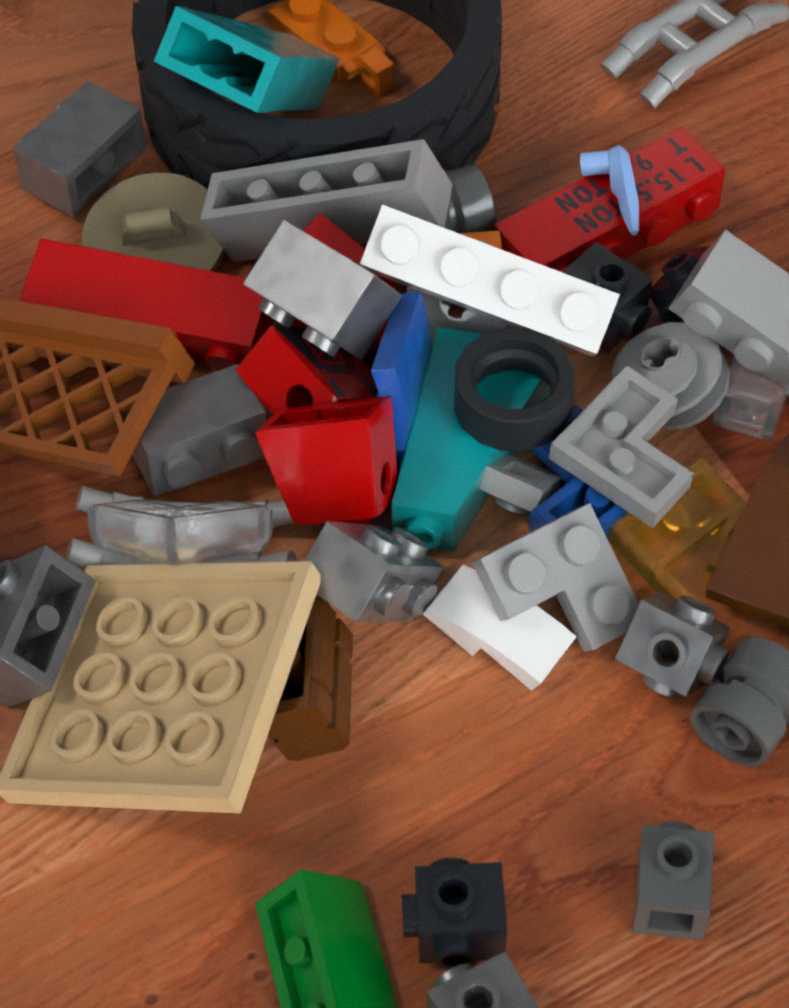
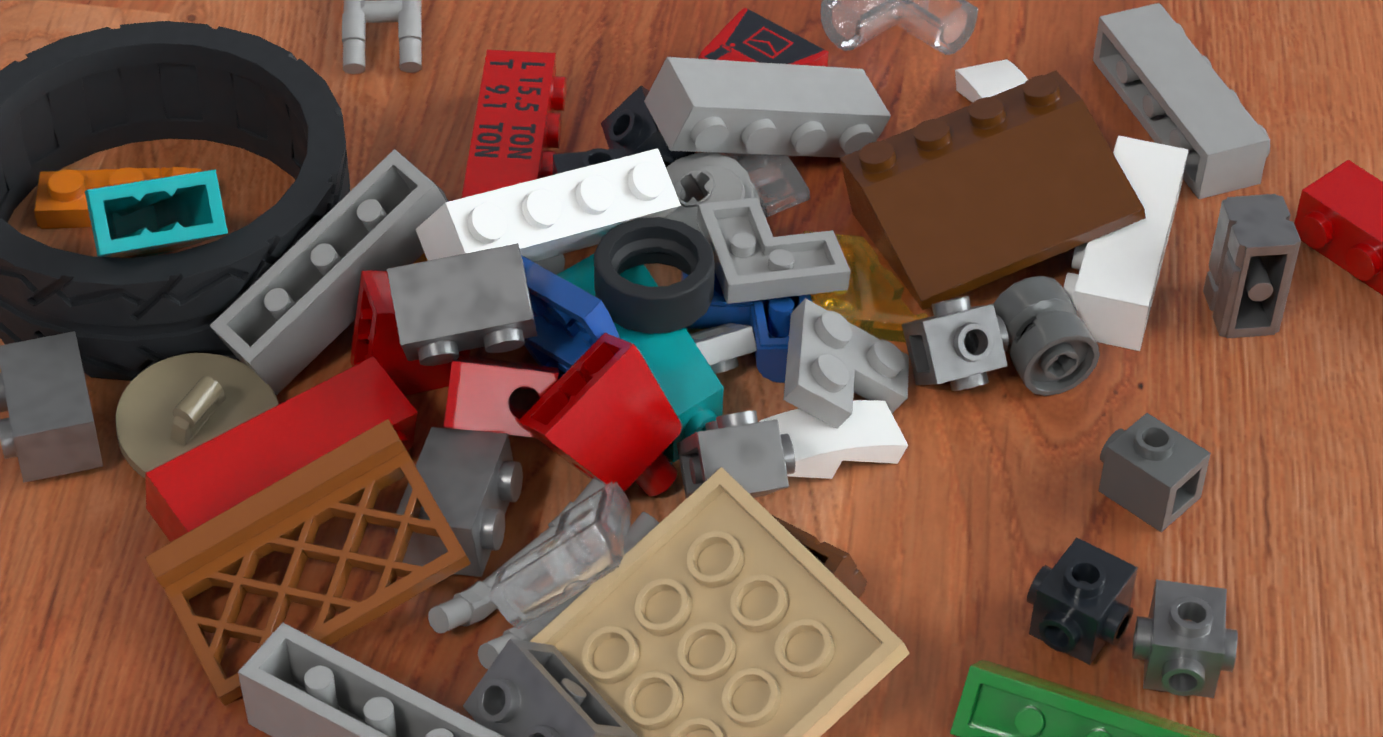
camera: 55 degrees left, 10 degrees down
light blue bar [580,145,639,236] -> none

